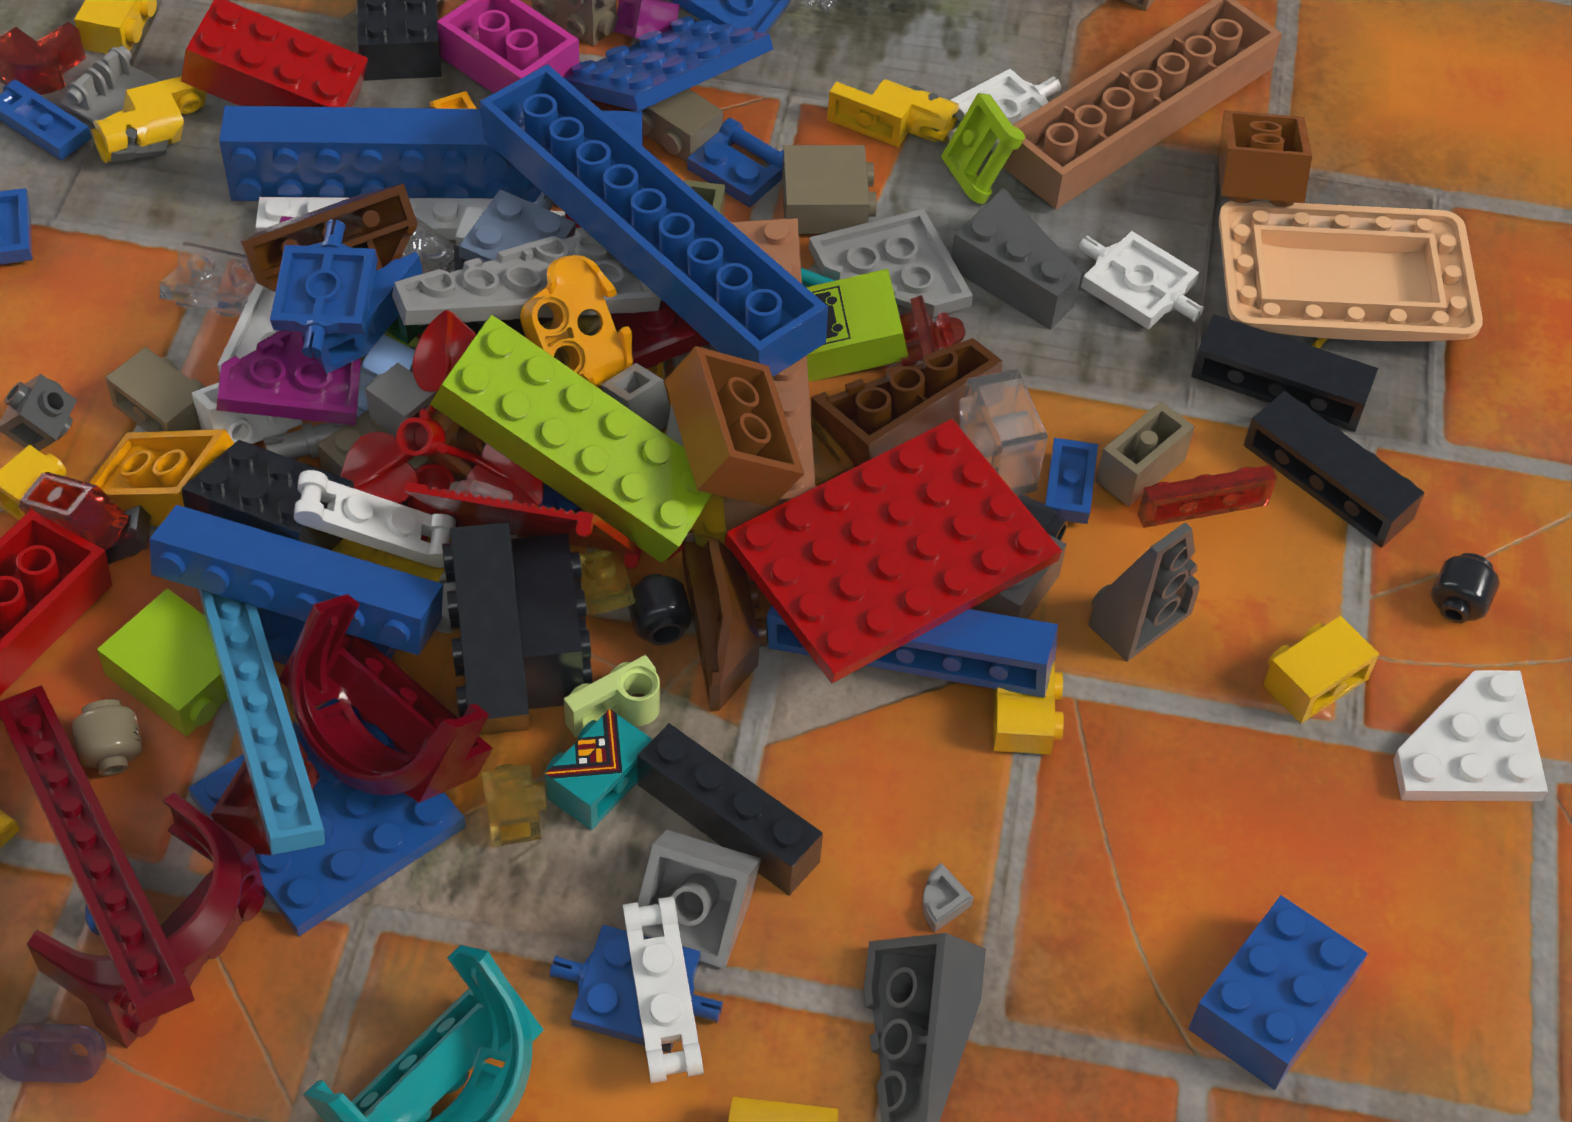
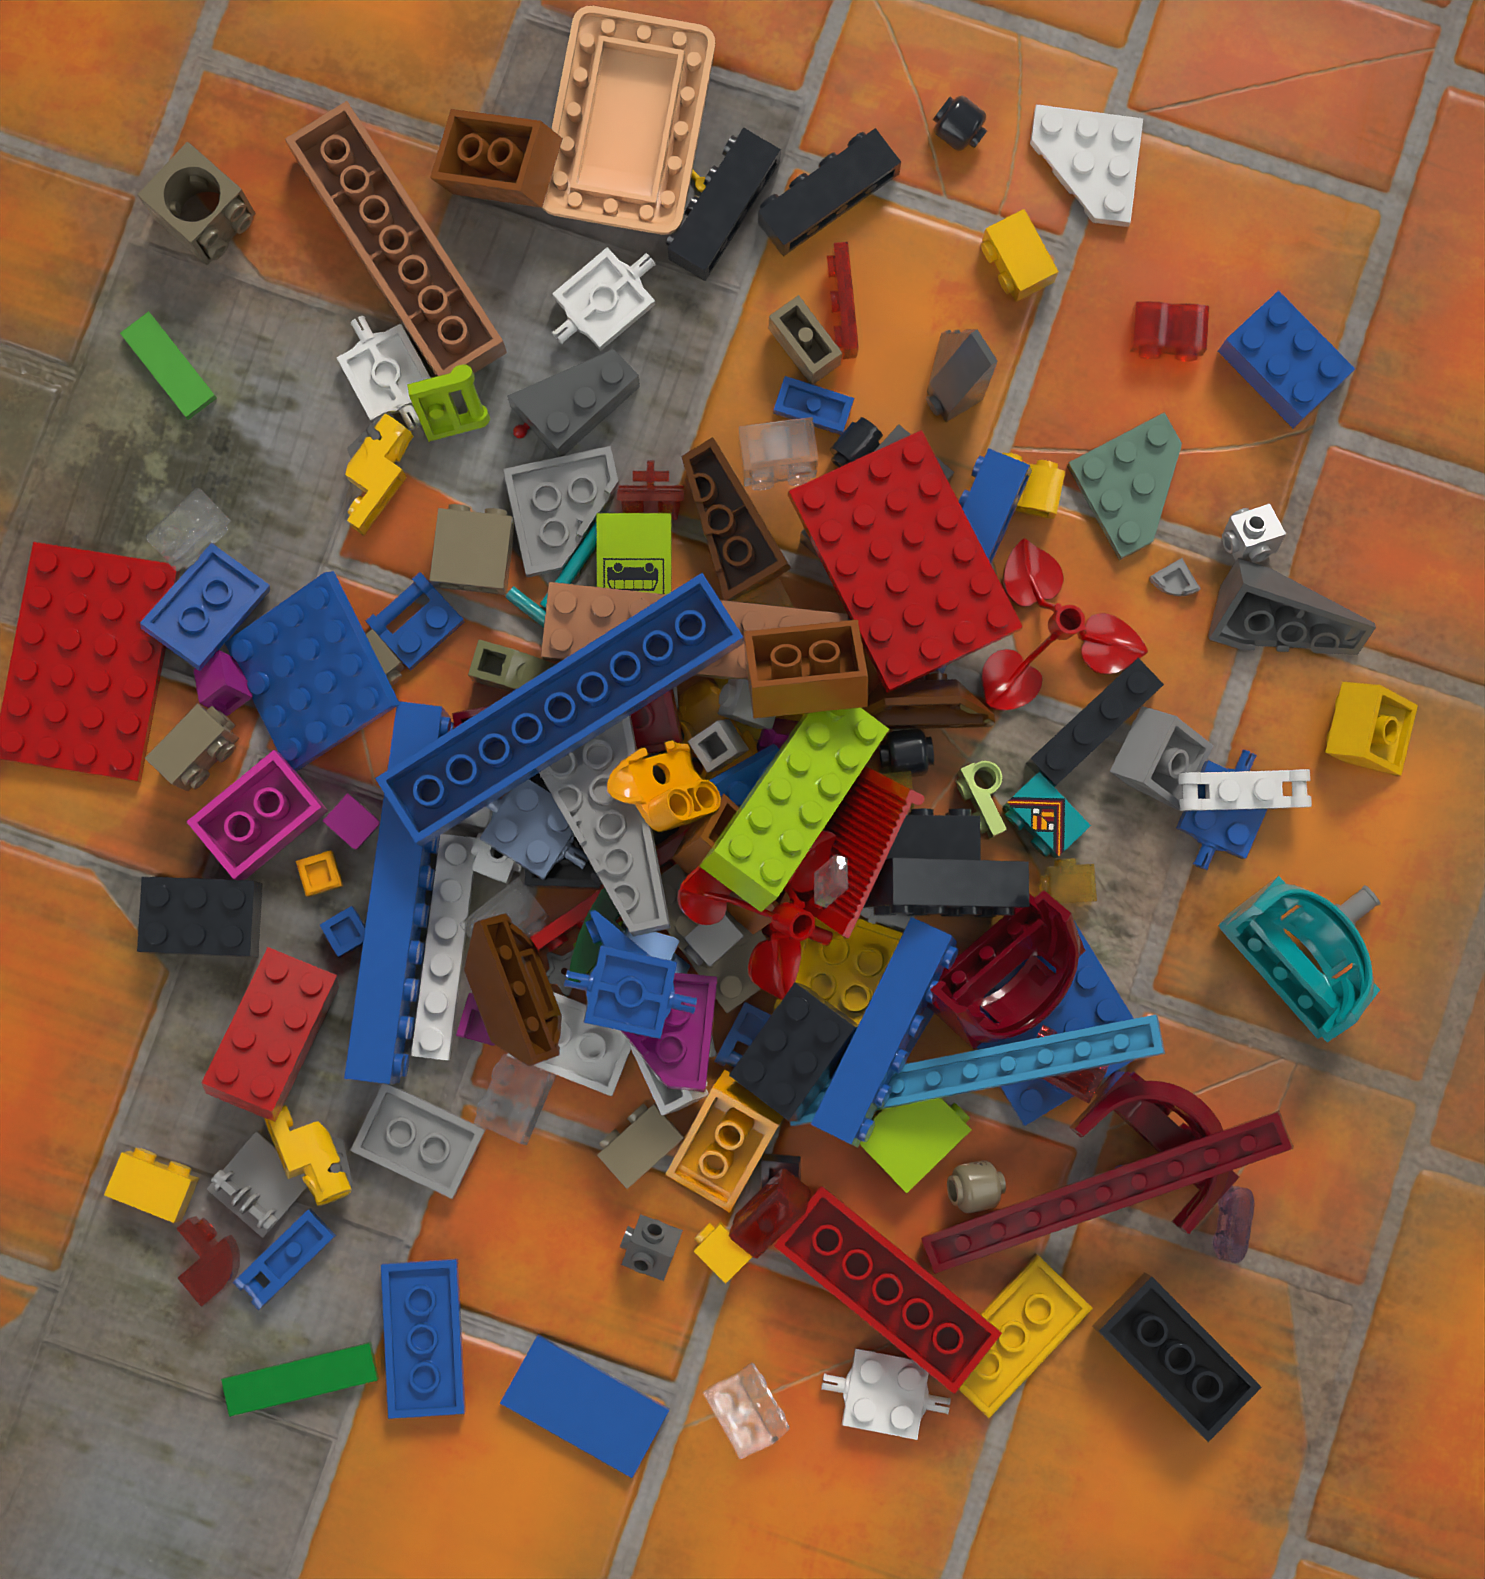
camera: 80 degrees left, 30 degrees up
white plate [294,470,456,568] -> none
none -> light grey plate [350,1083,486,1199]
none -> red plant [981,538,1148,711]
none -> sand green plate [1067,412,1182,560]
none -> clear red brick [1130,301,1209,361]
none -> light grey brick [1222,504,1286,563]

